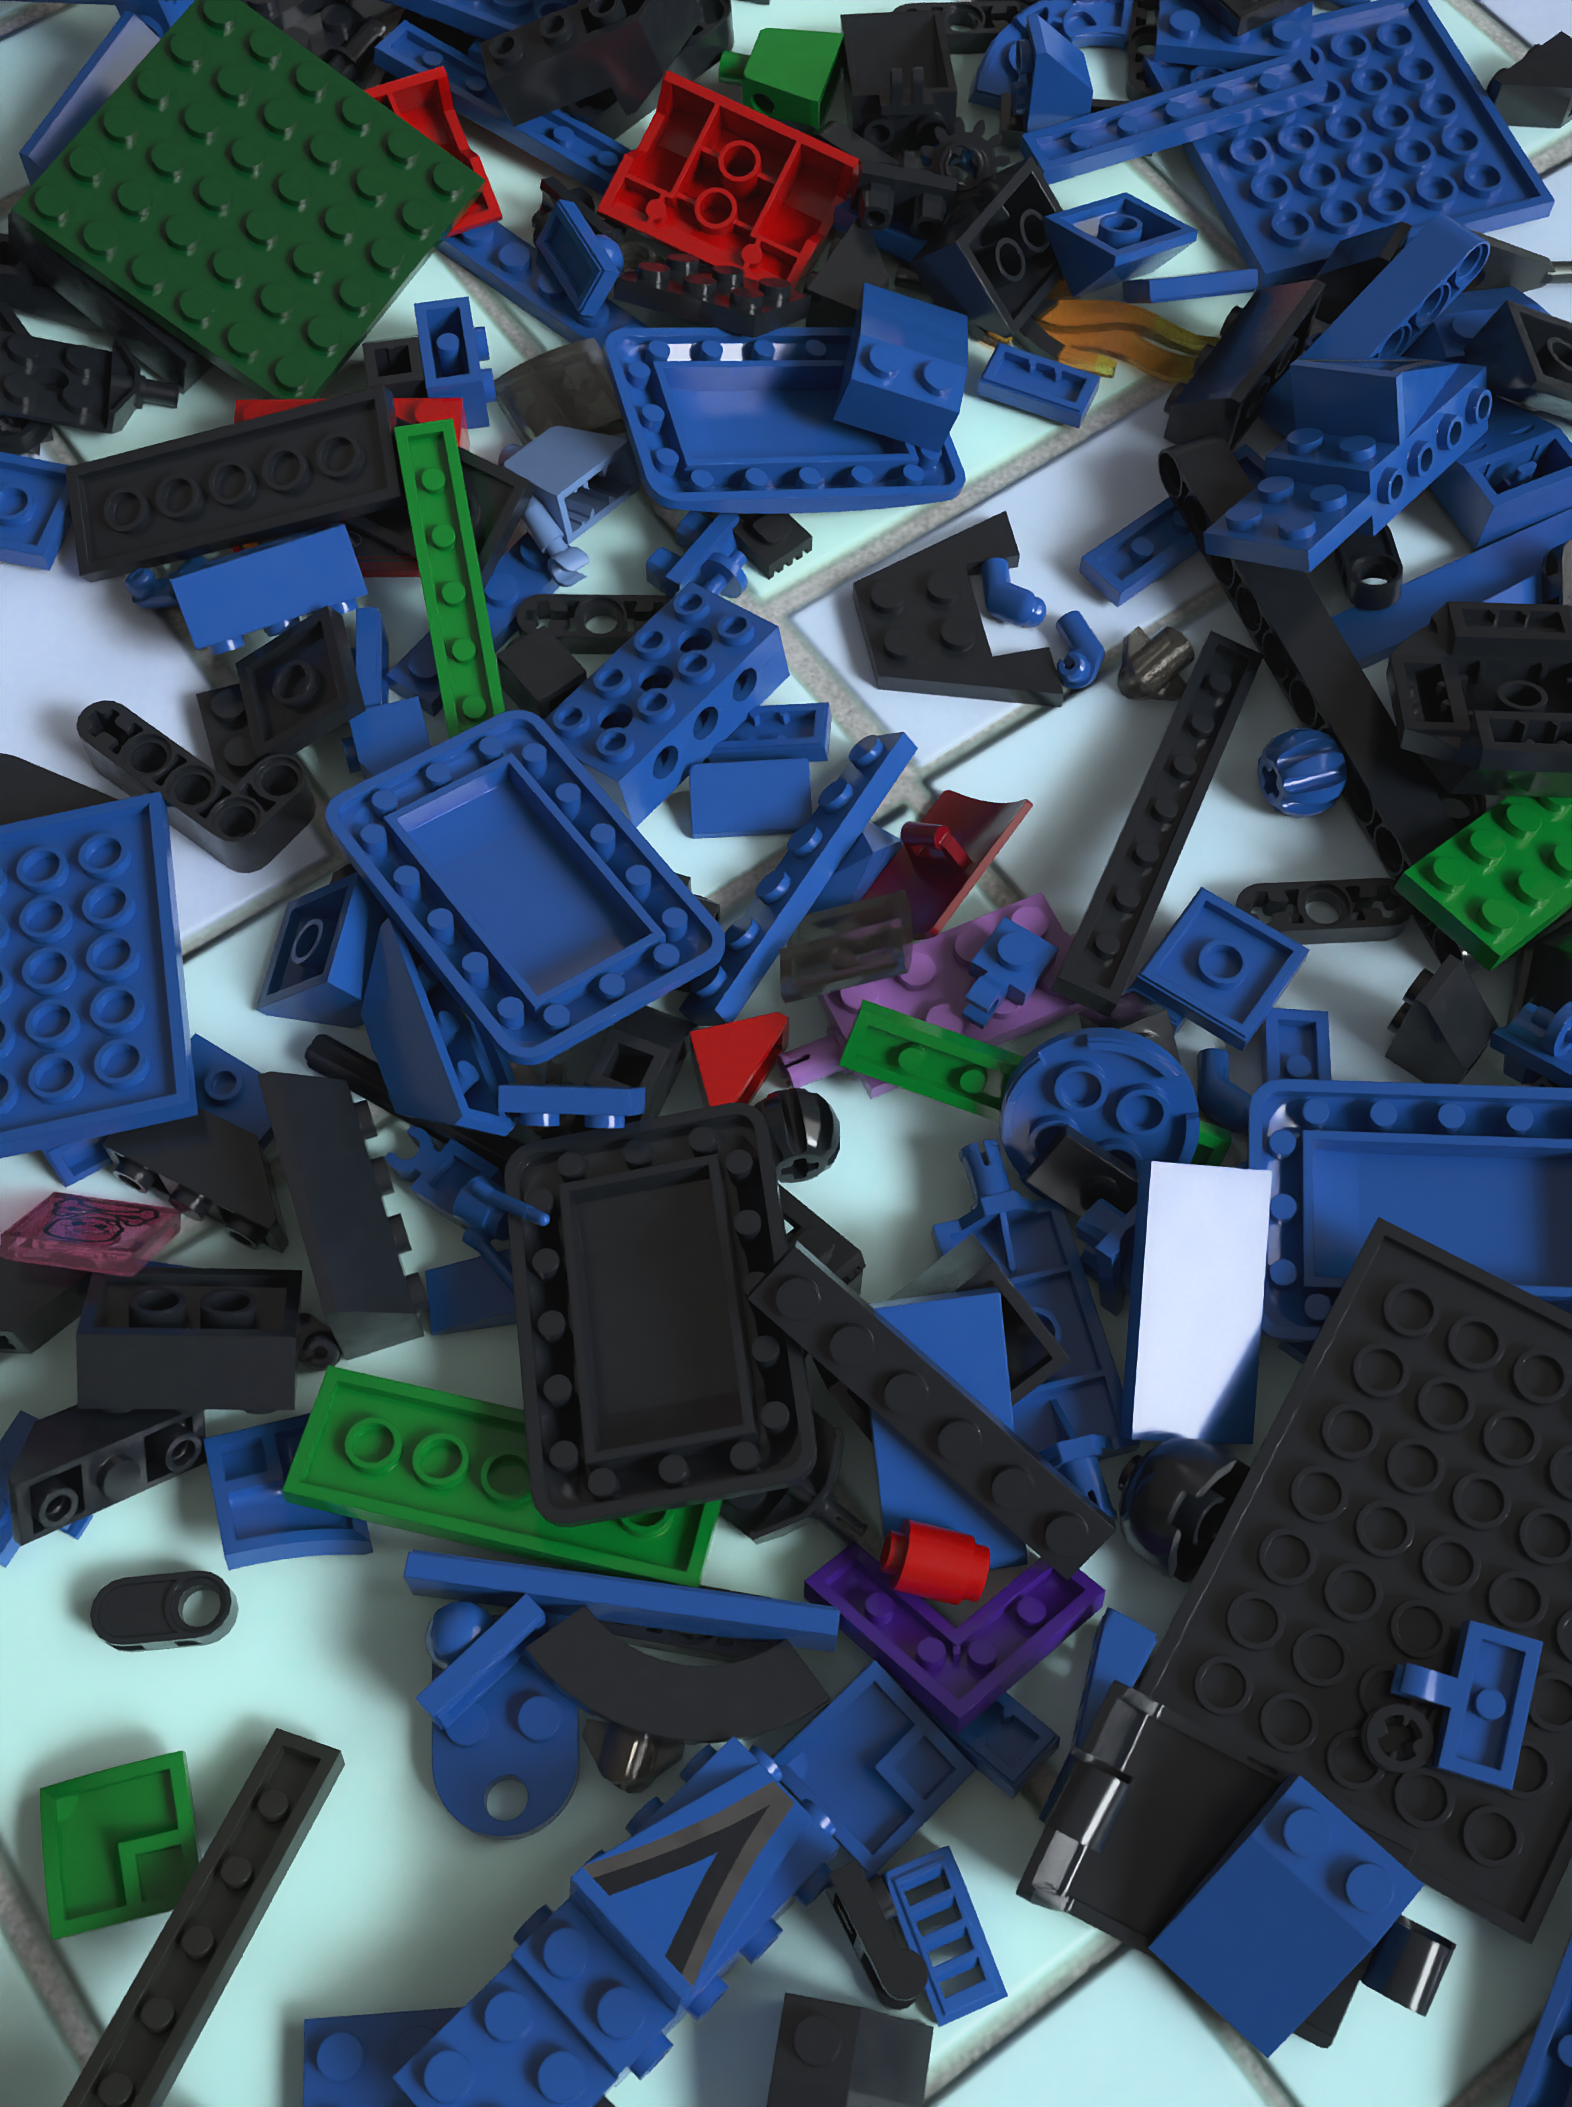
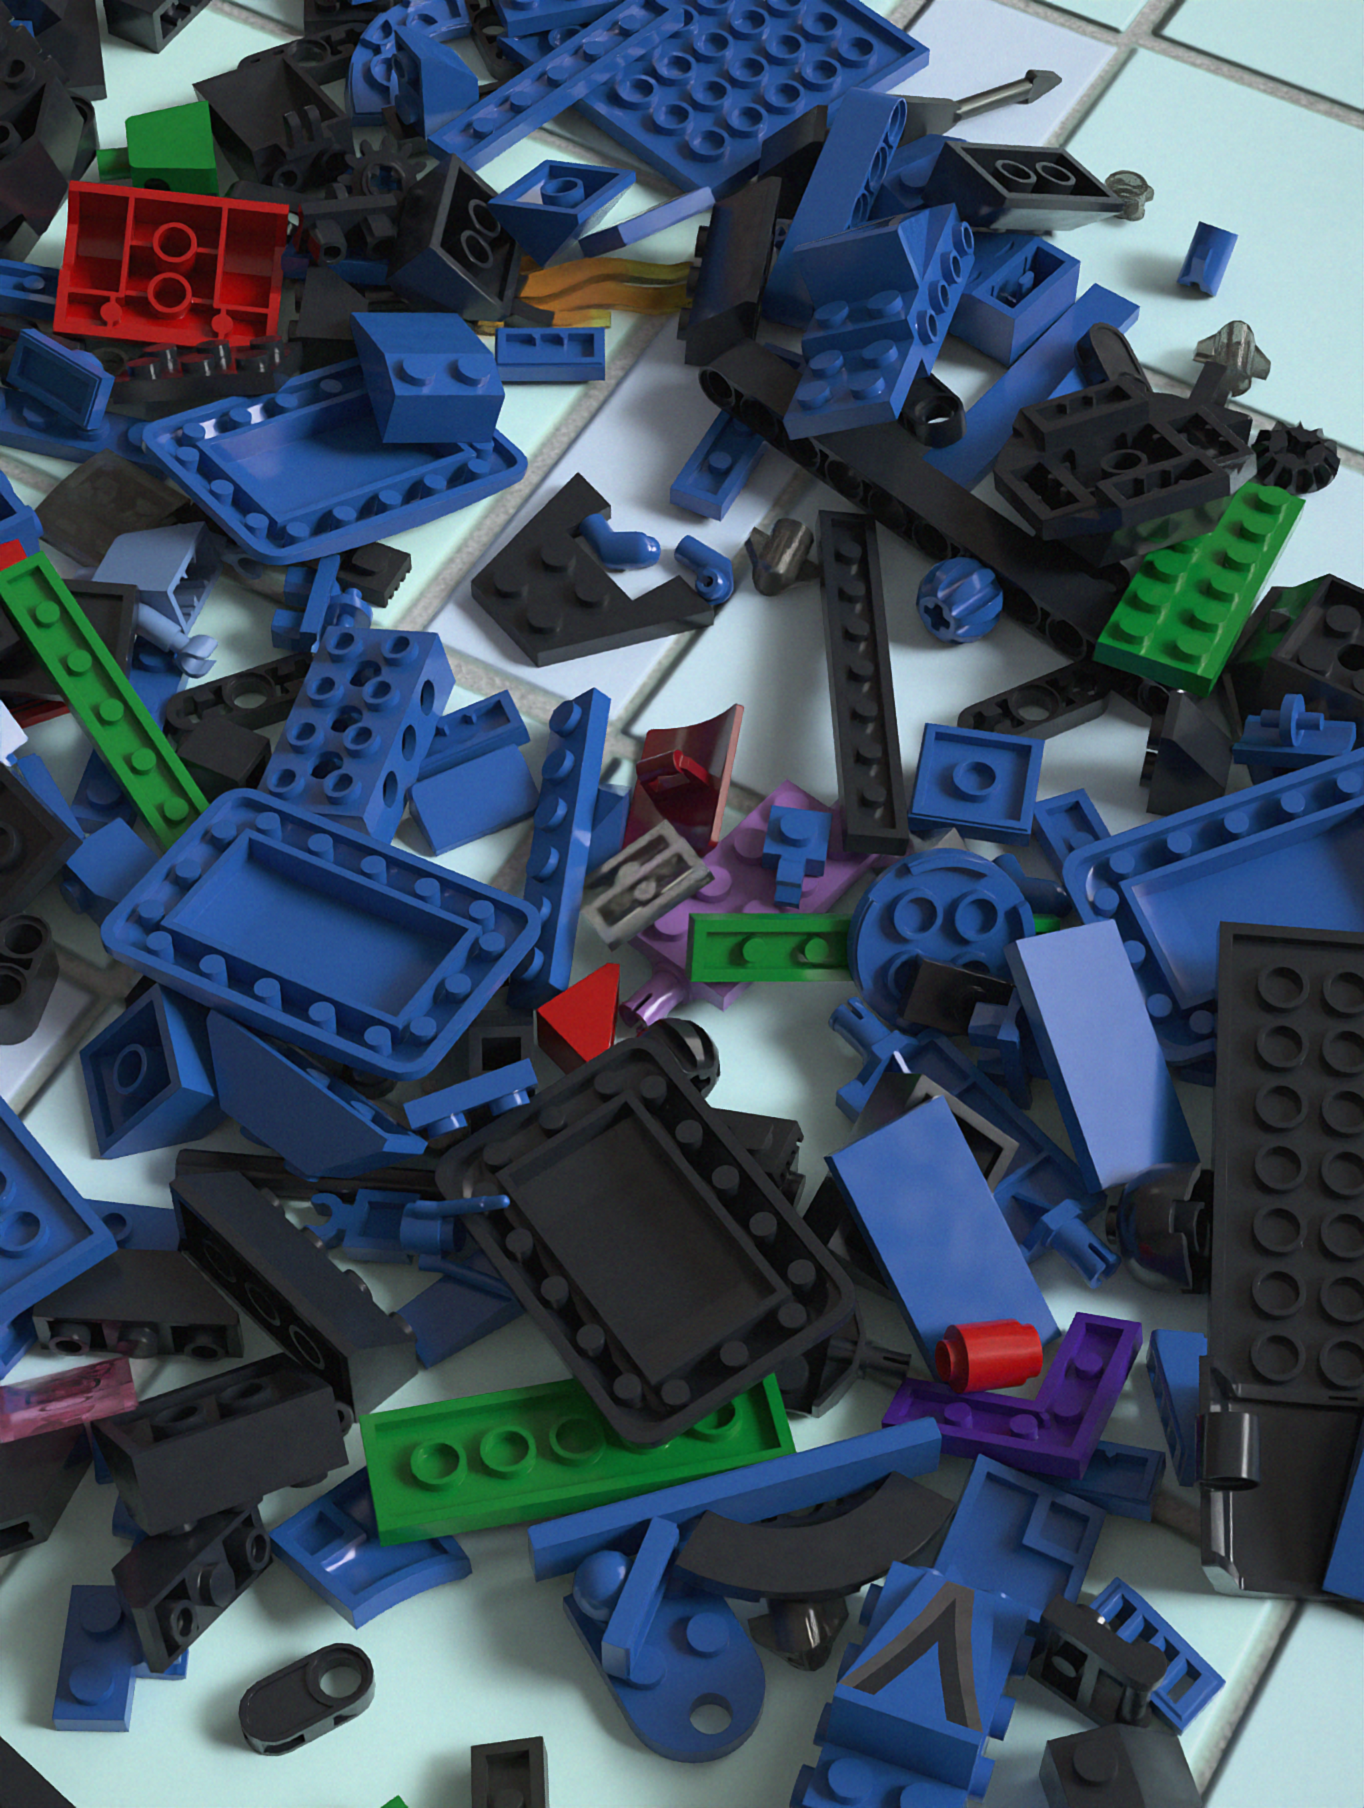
camera: 25 degrees left, 10 degrees down
black plate [747,1240,1116,1580] -> none

